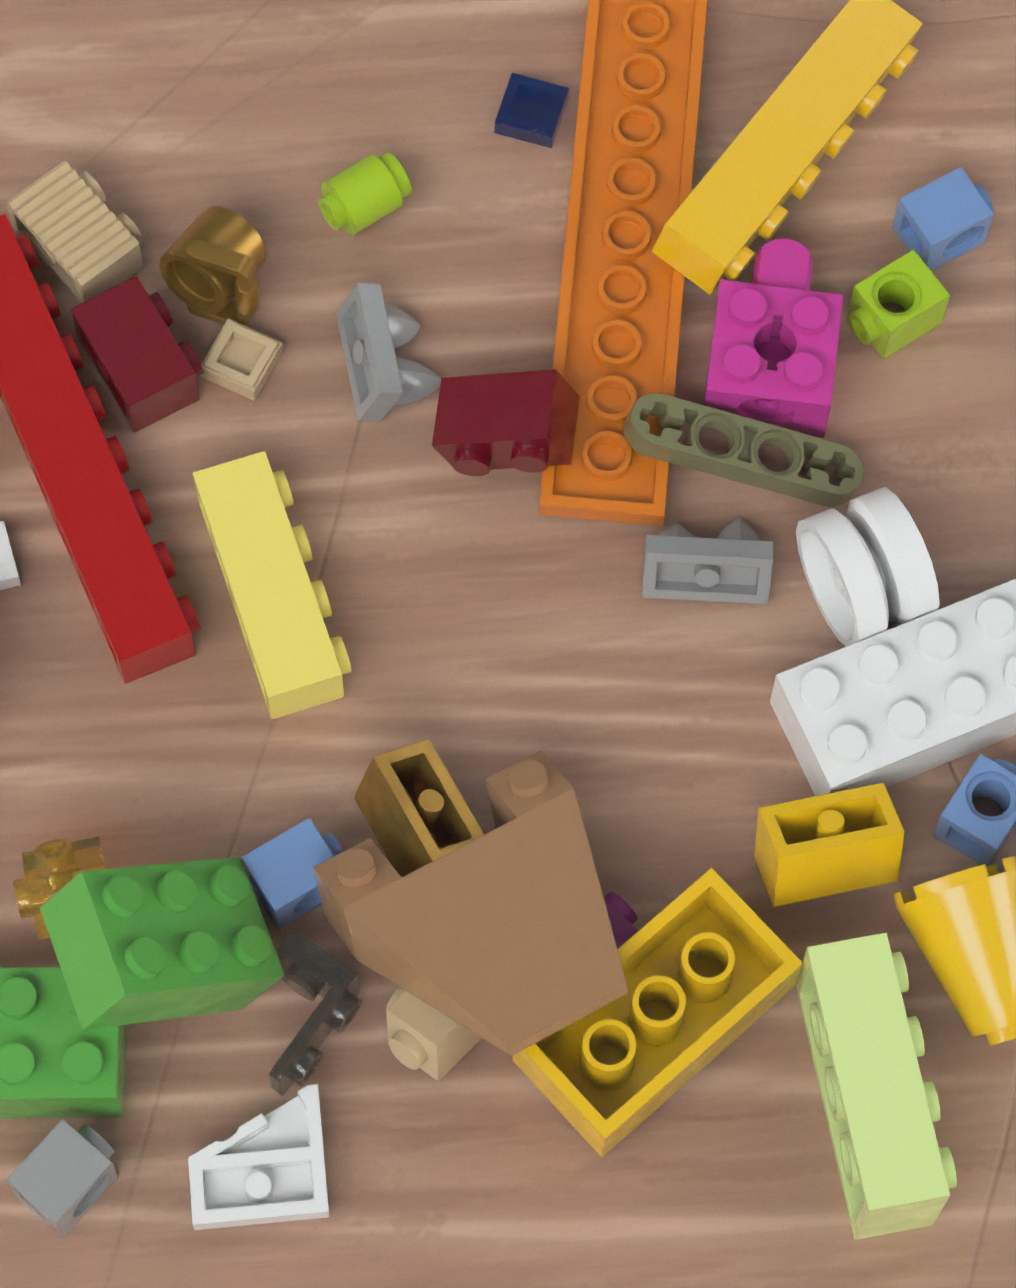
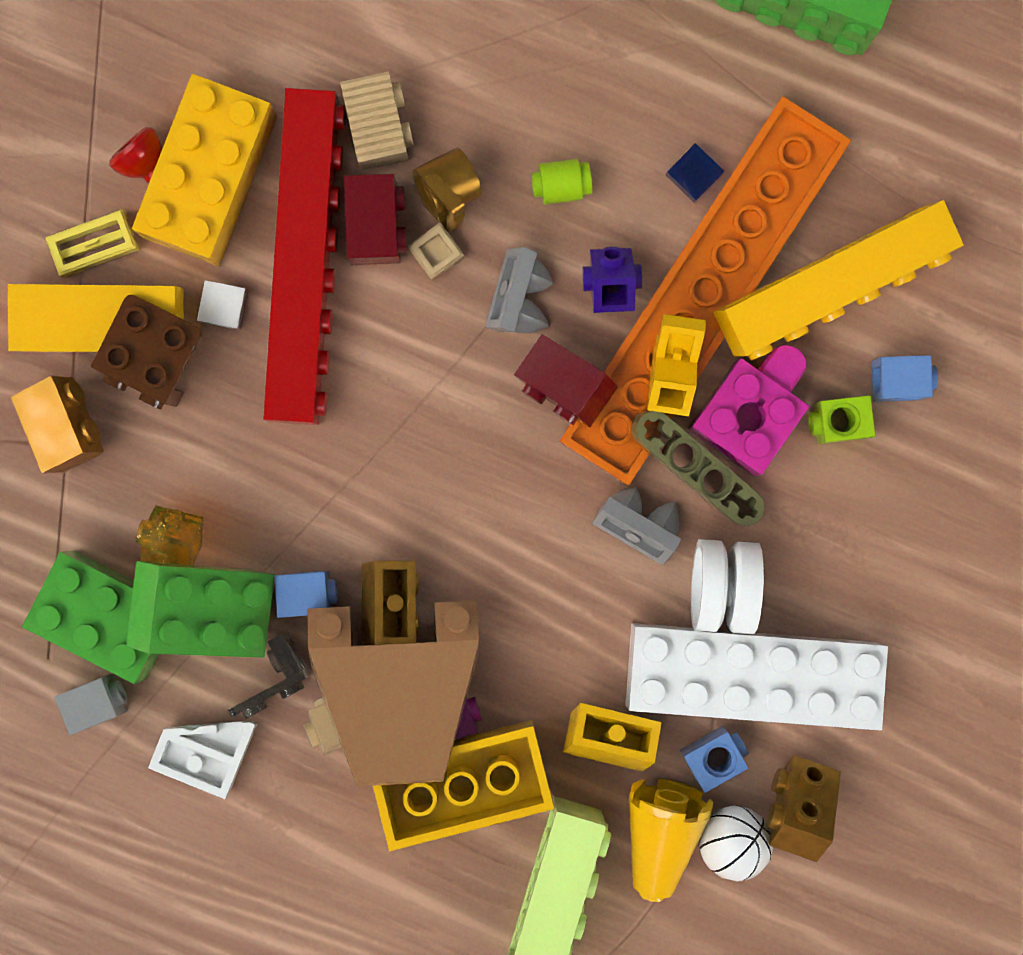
camera: 25 degrees right, 20 degrees up
light yellow brick [193,451,352,720] -> none
none -> dark purple brick [582,247,642,313]
none -> yellow brick [647,314,706,416]

